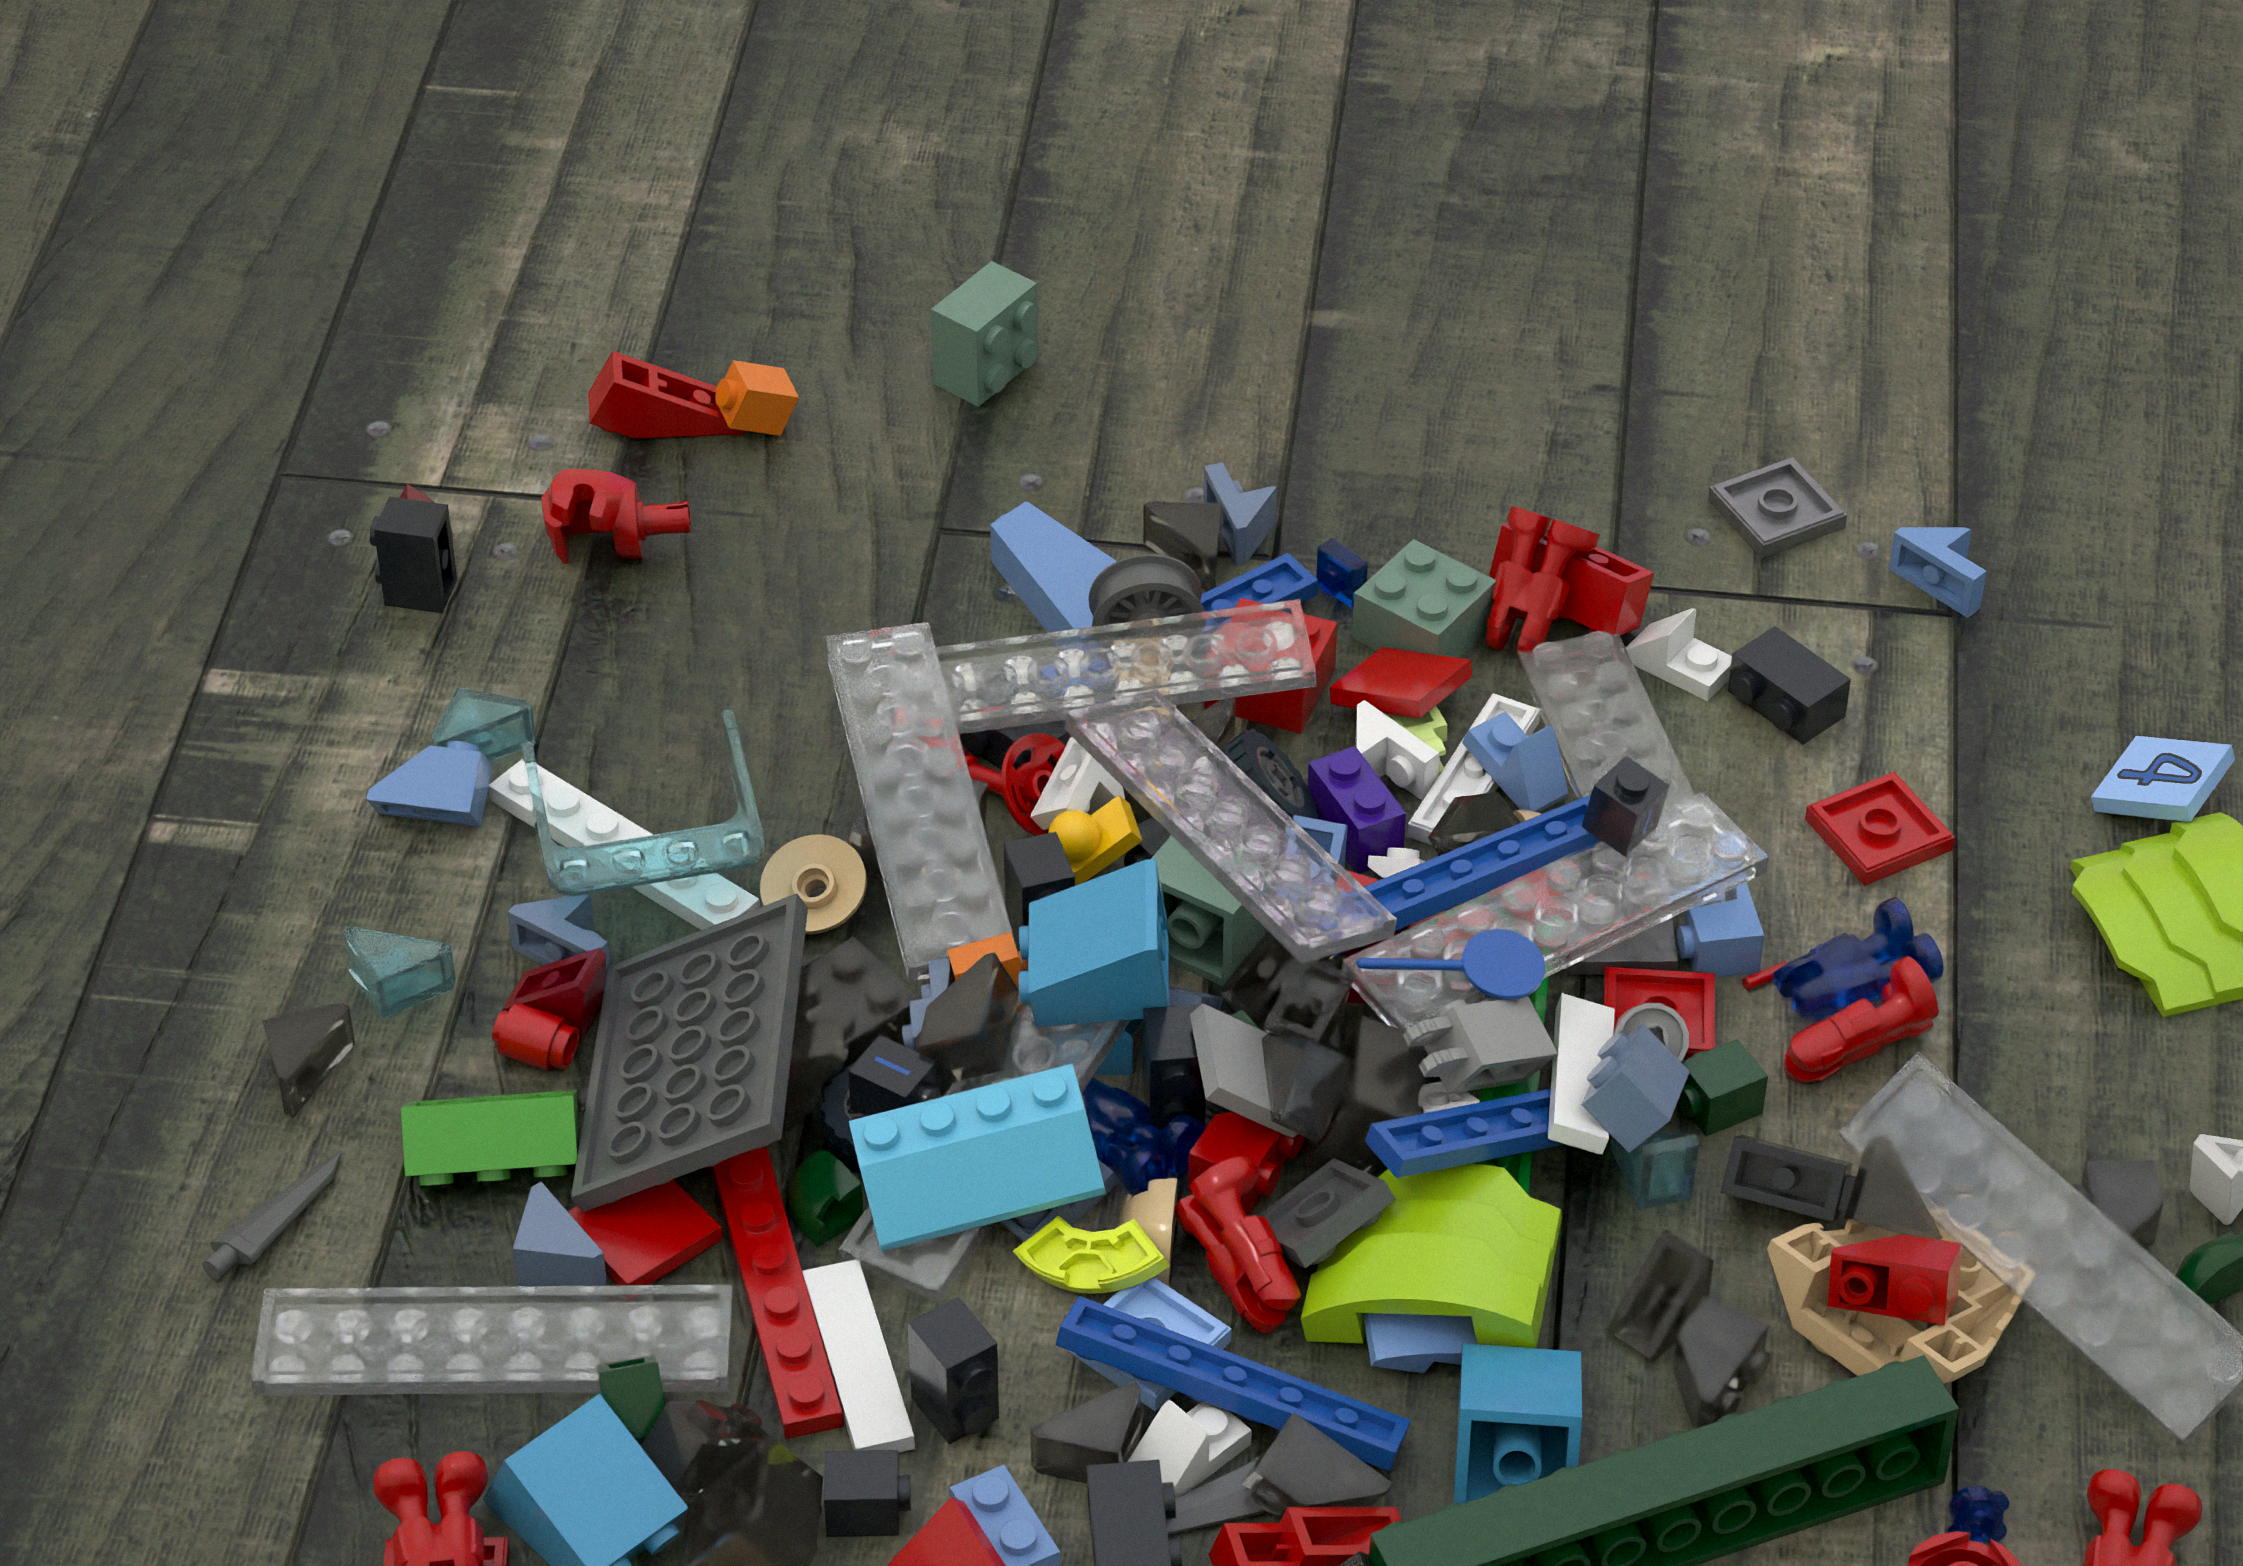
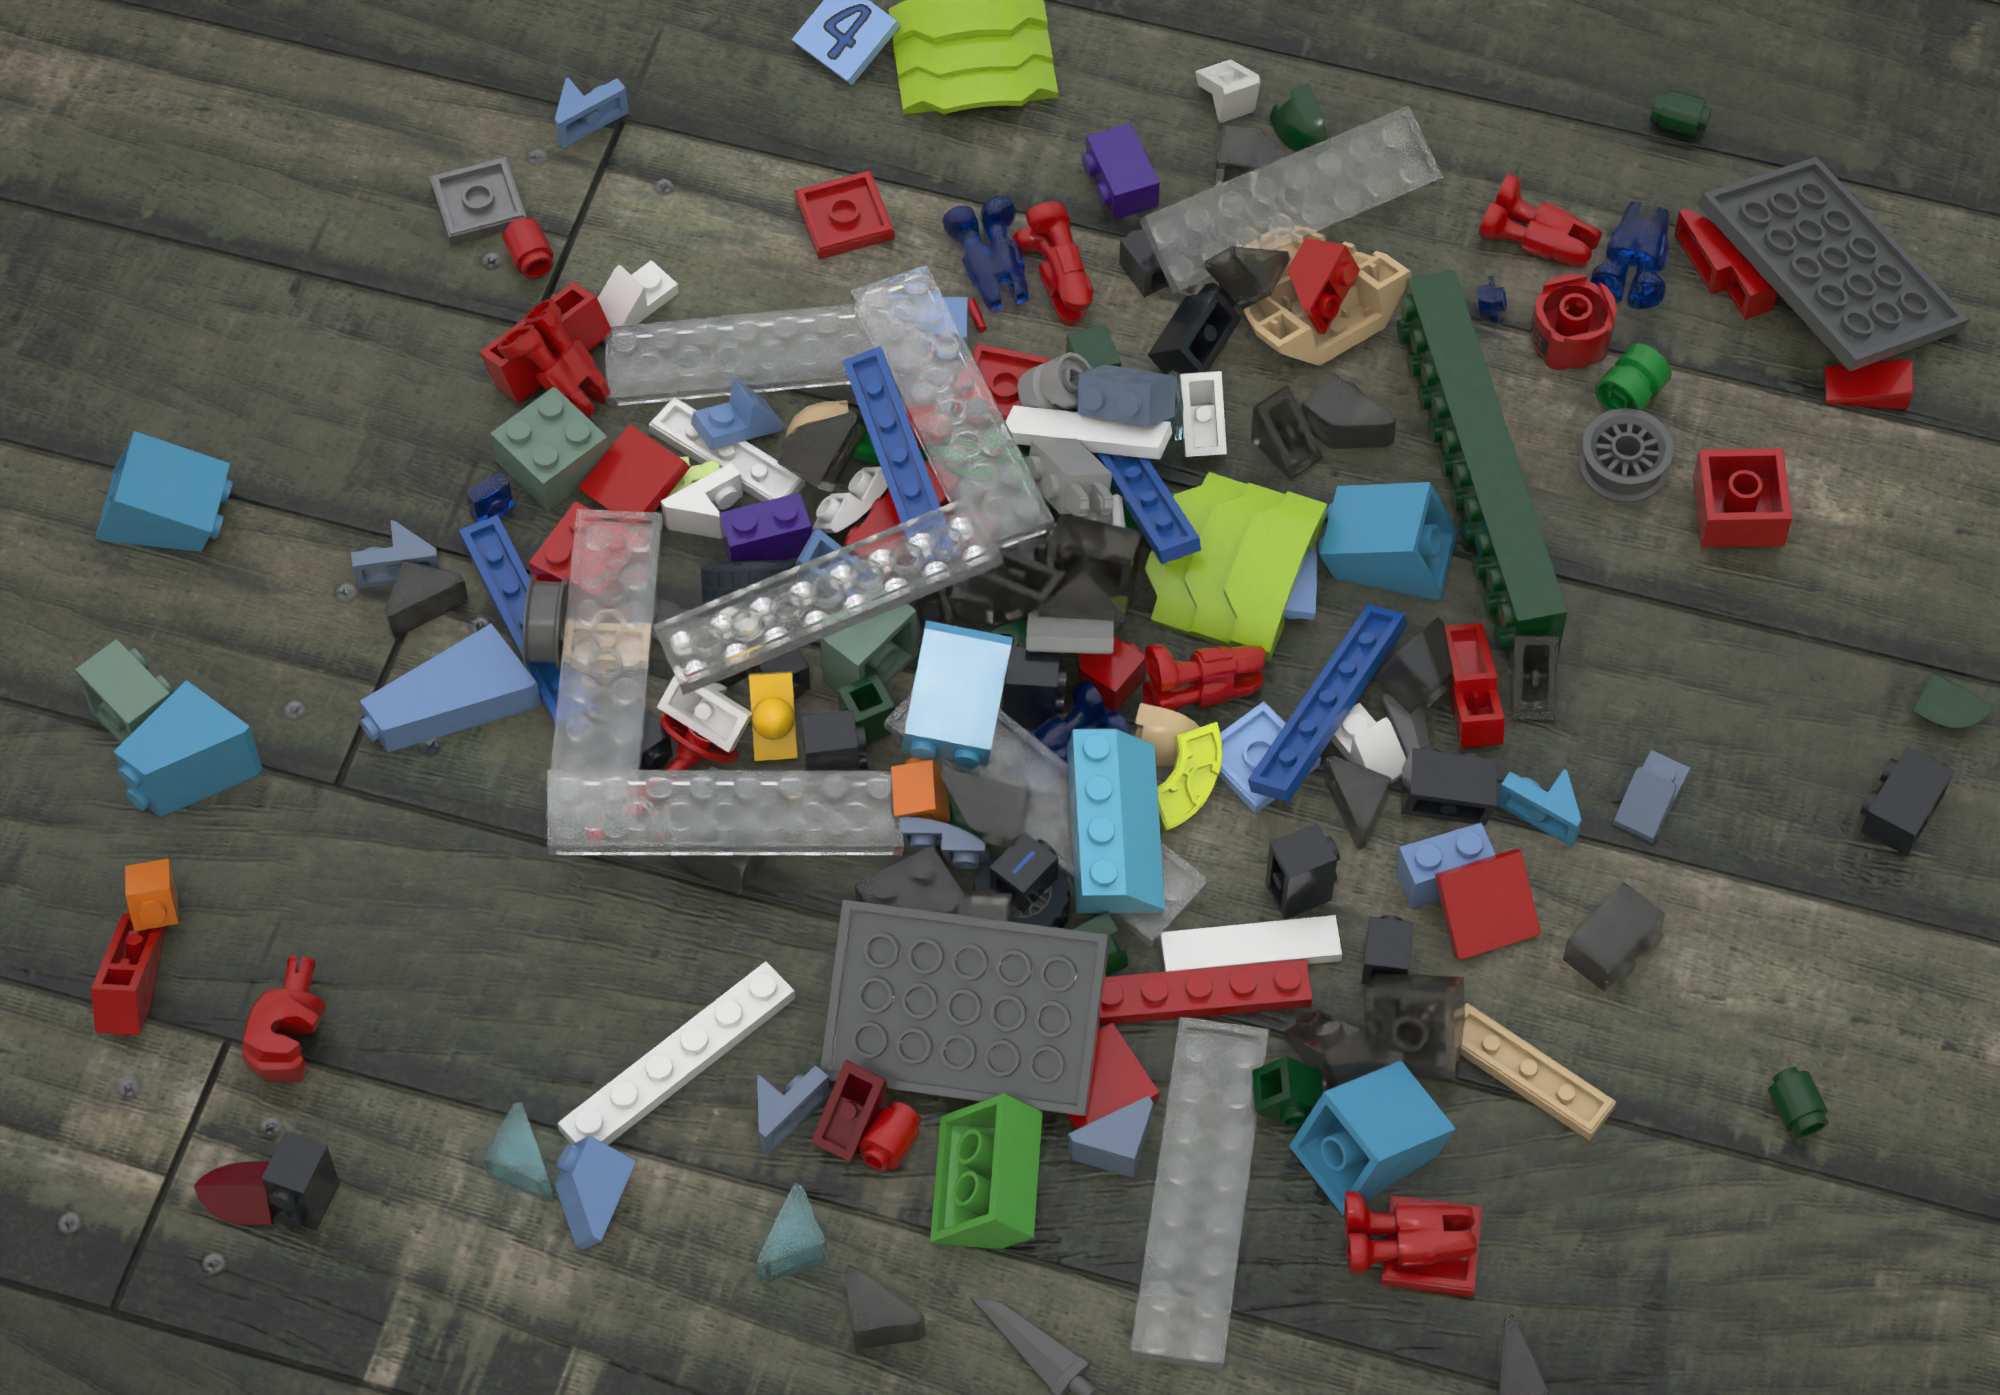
camera: 80 degrees left, 15 degrees up
clear light blue windscreen [521,709,765,896] -> none
tan dish [760,834,867,934] -> none
dark grey plate [1258,1158,1396,1268] -> none
blue piece [1356,929,1545,1000] -> none
black brick [1582,755,1670,857] -> none
black brick [1728,626,1851,745] -> none
none -> dark azure slope [95,431,233,552]
none -> dark azure slope [113,680,263,818]
none -> red brick [502,218,554,279]
none -> dark purple brick [1082,123,1160,220]
none -> white slope [1179,371,1227,457]

